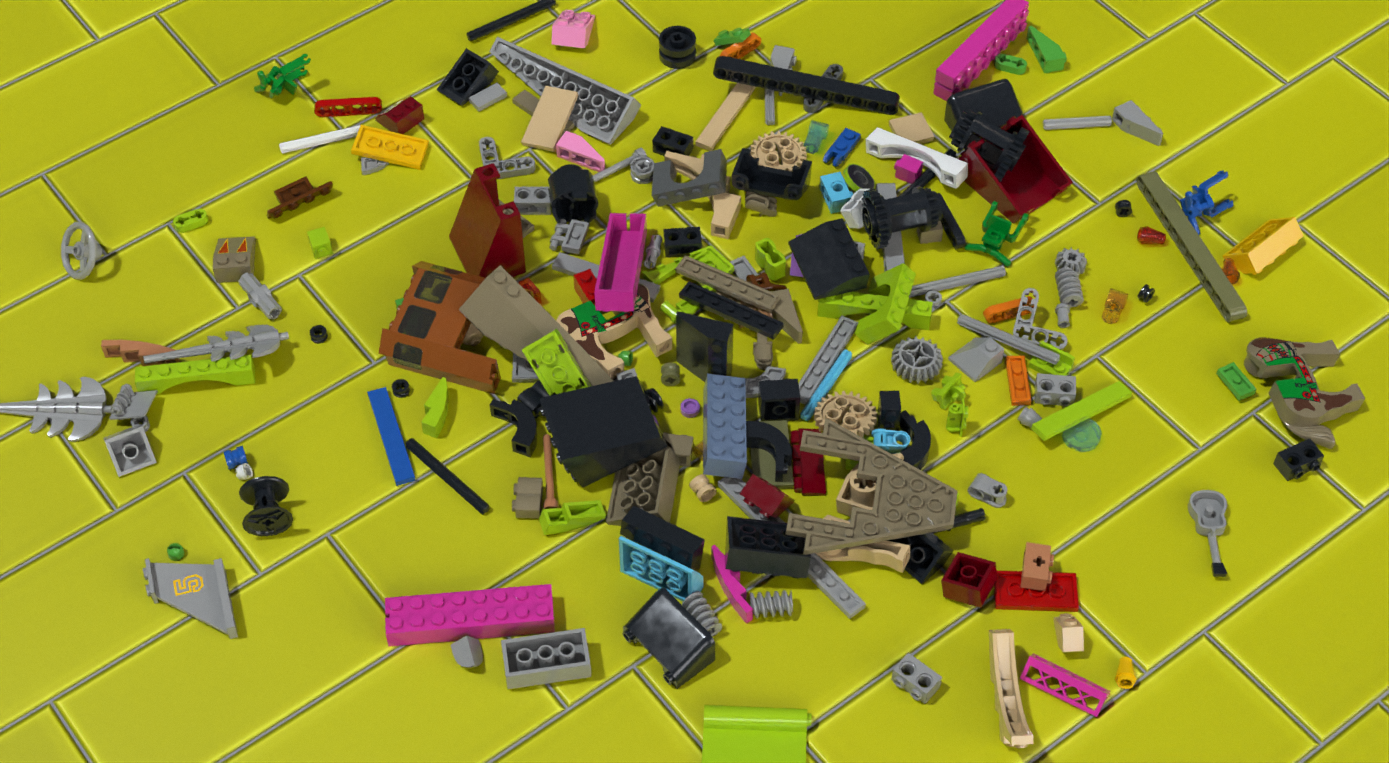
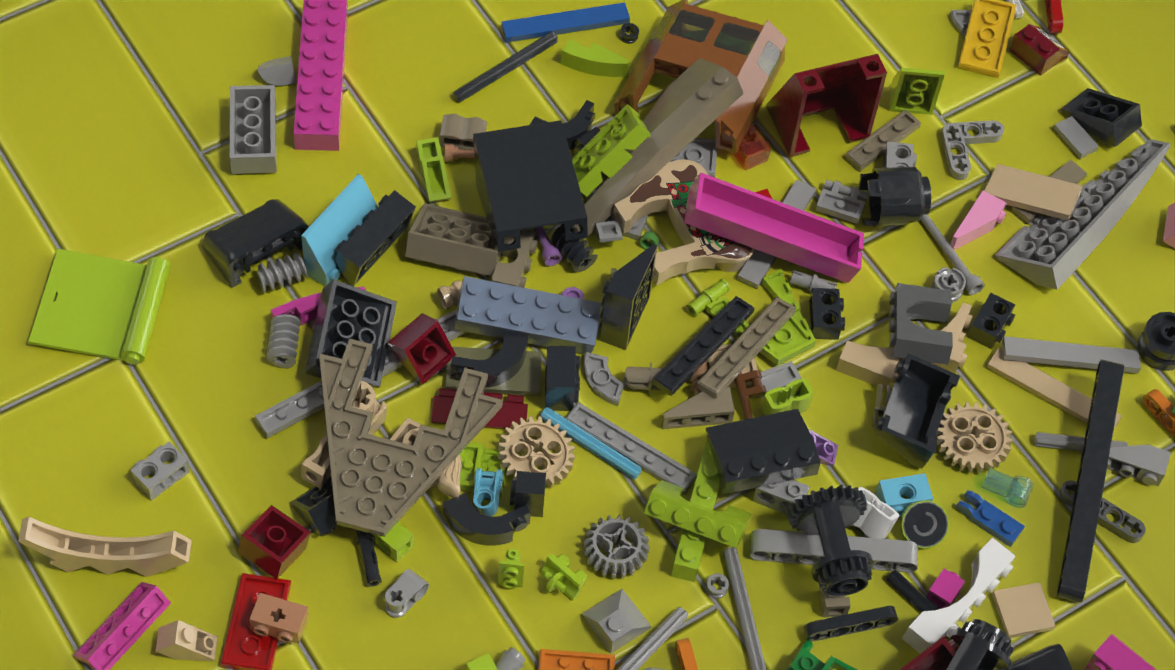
camera: 90 degrees right, 5 degrees up
none -> lime slope [889,68,945,115]
none -> light grey tile [1002,336,1141,373]

